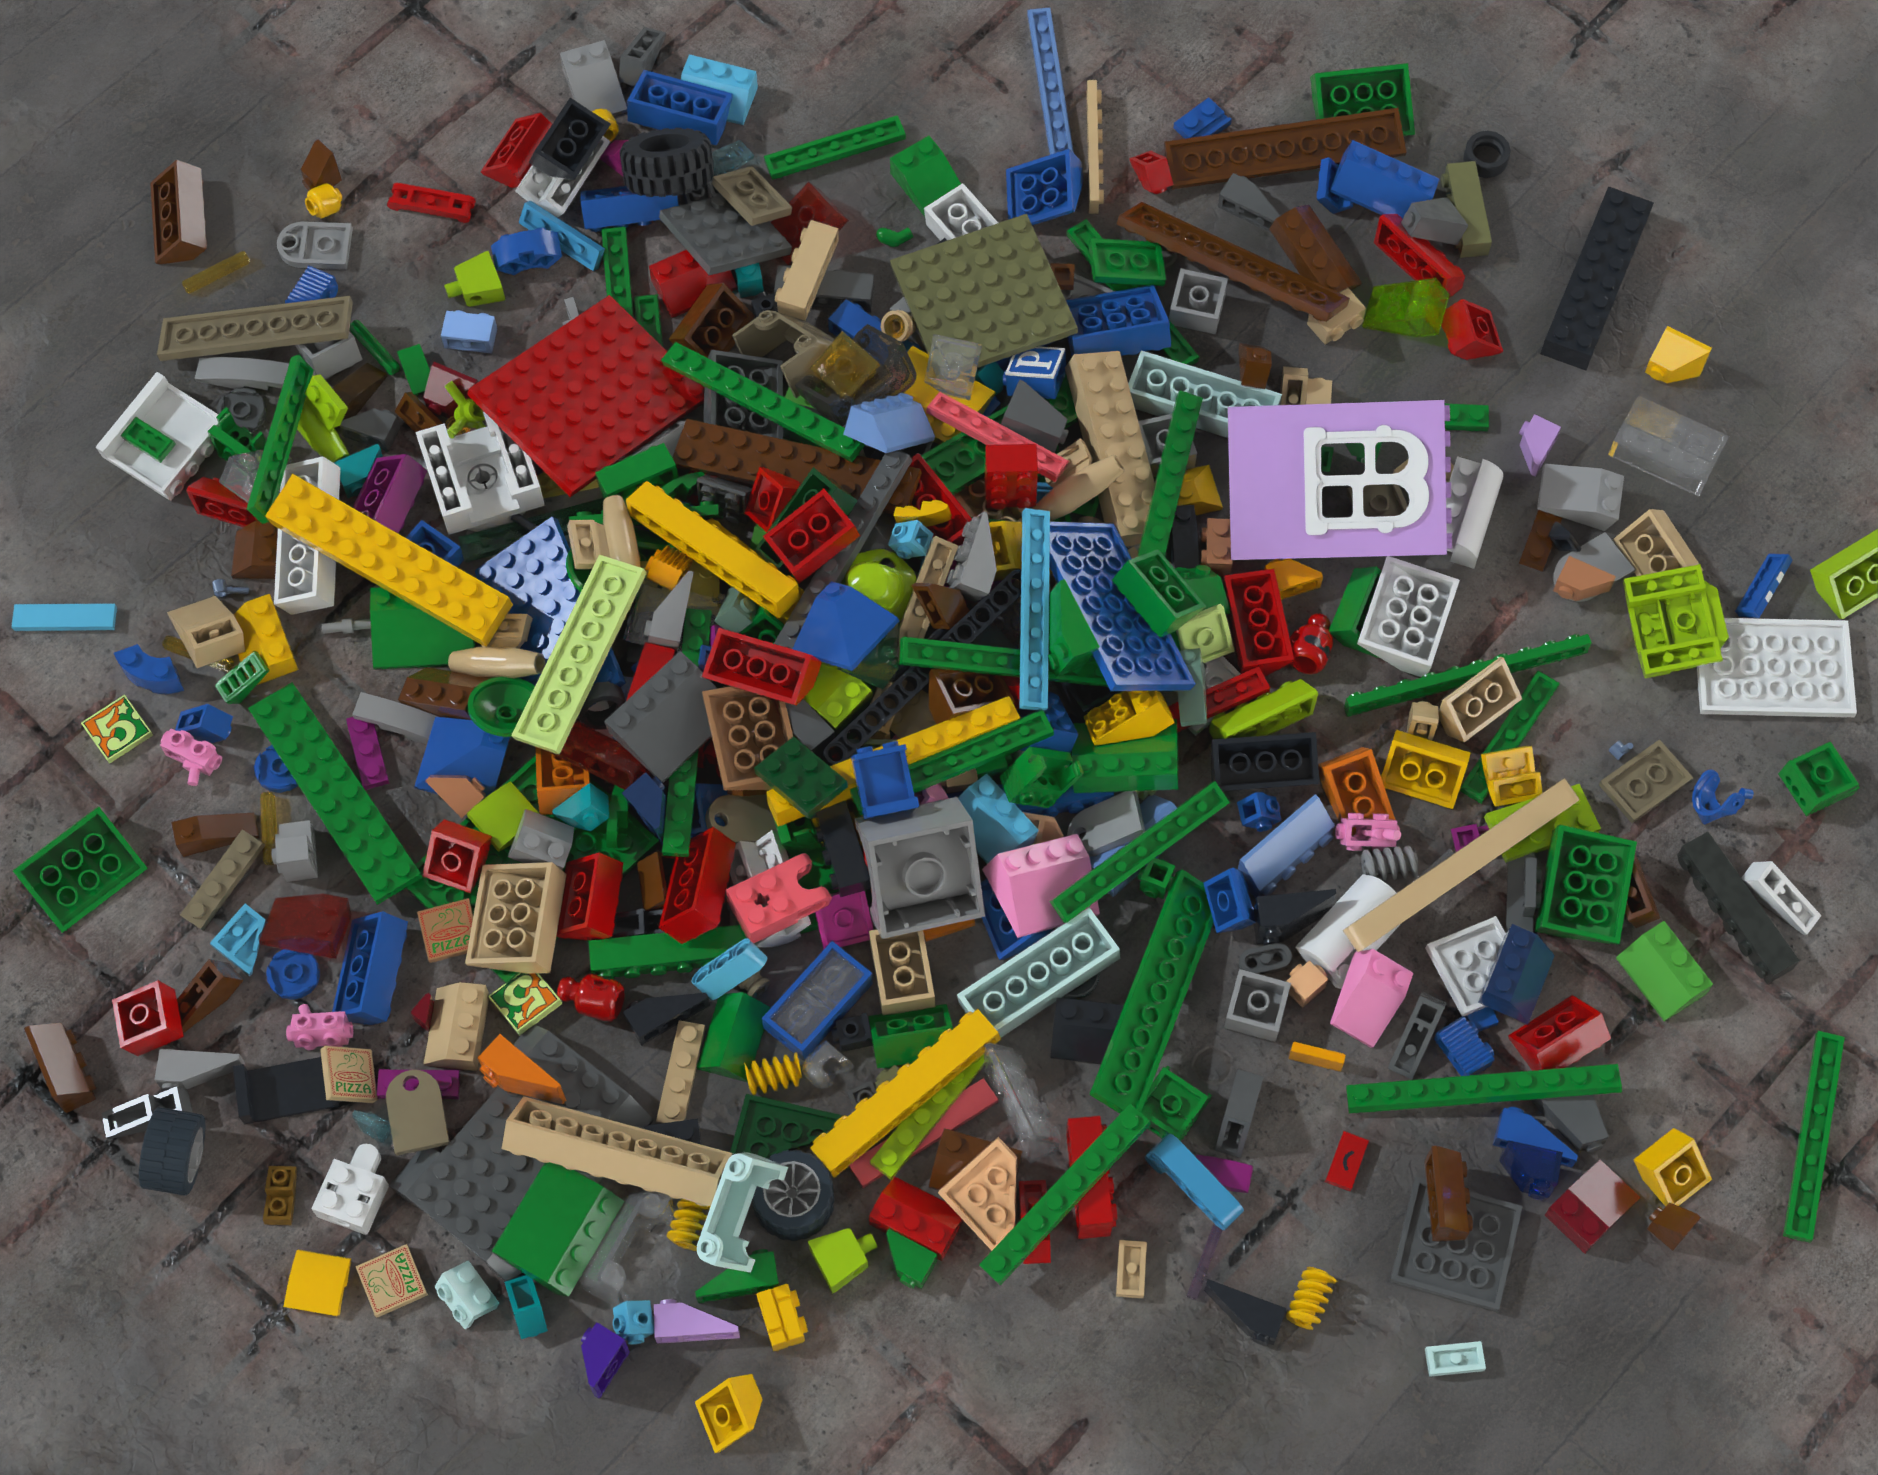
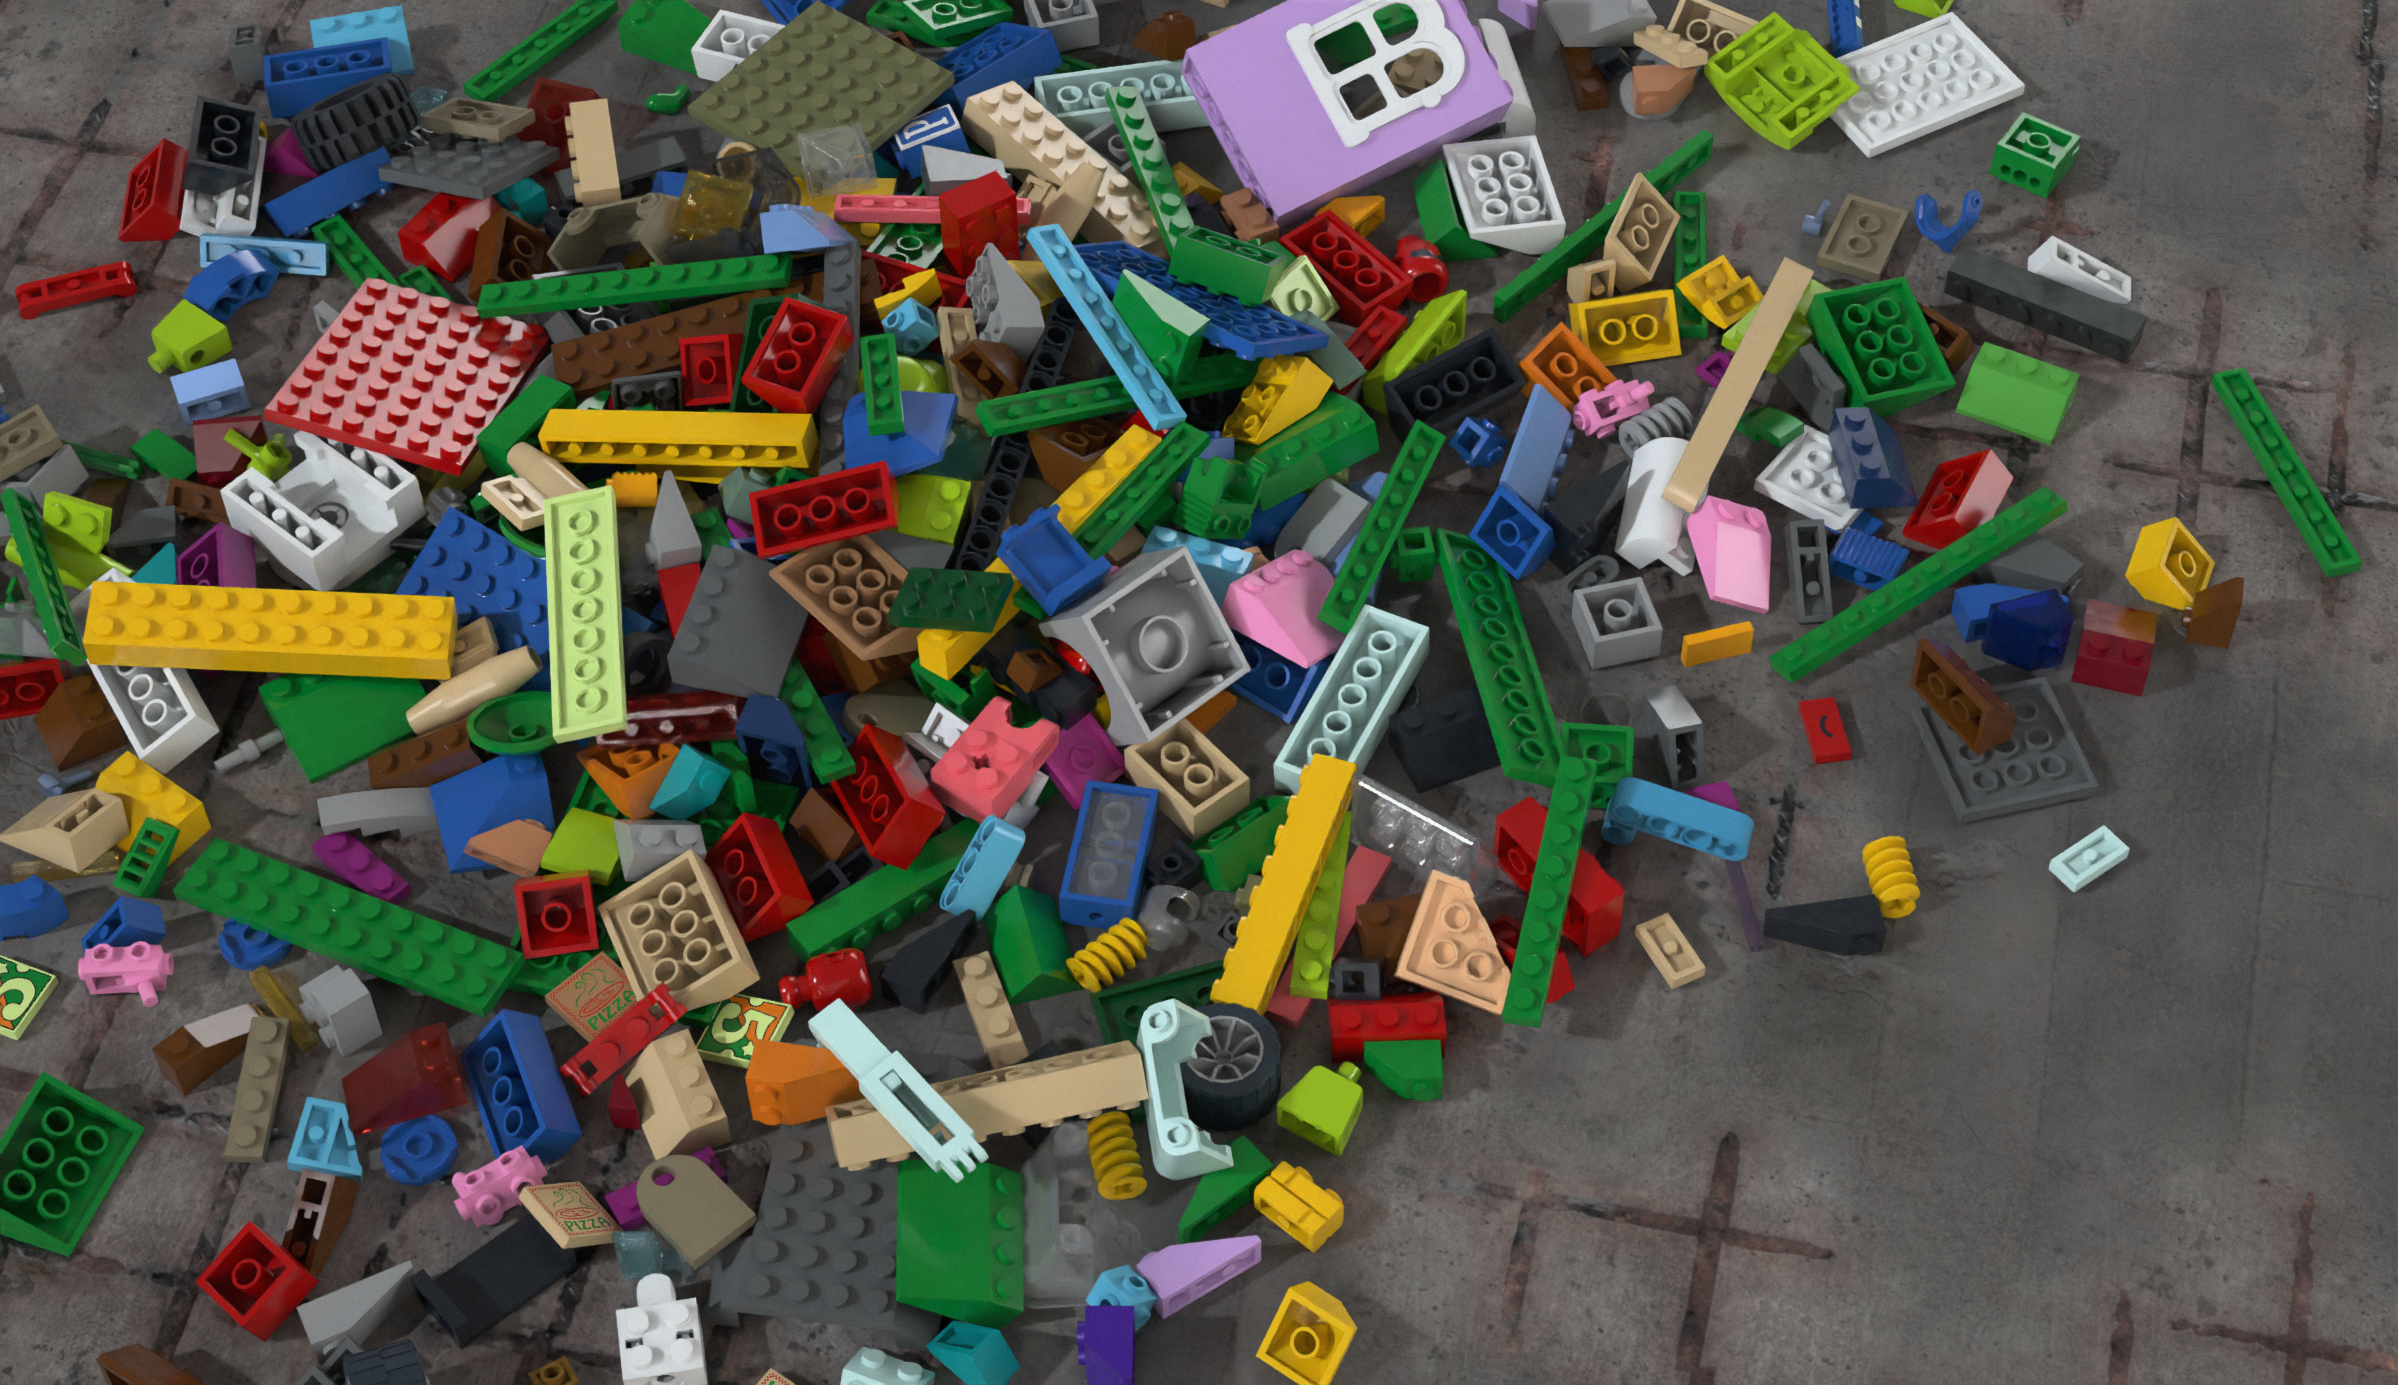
camera: 30 degrees left, 15 degrees down
light grey slope [560,40,627,116] -> none
light nougat brick [1286,960,1328,1008] -> none
none -> light grey gear [425,486,469,527]
none -> red plate [558,981,688,1098]
none -> light aqua hinge [808,998,989,1183]
none -> green plate [860,332,905,436]
none -> reddish brown slope [1007,648,1062,693]
none -> black brick [1329,956,1388,1000]
none -> tan plate [1633,25,1708,69]
none -> green slope [1735,406,1804,449]

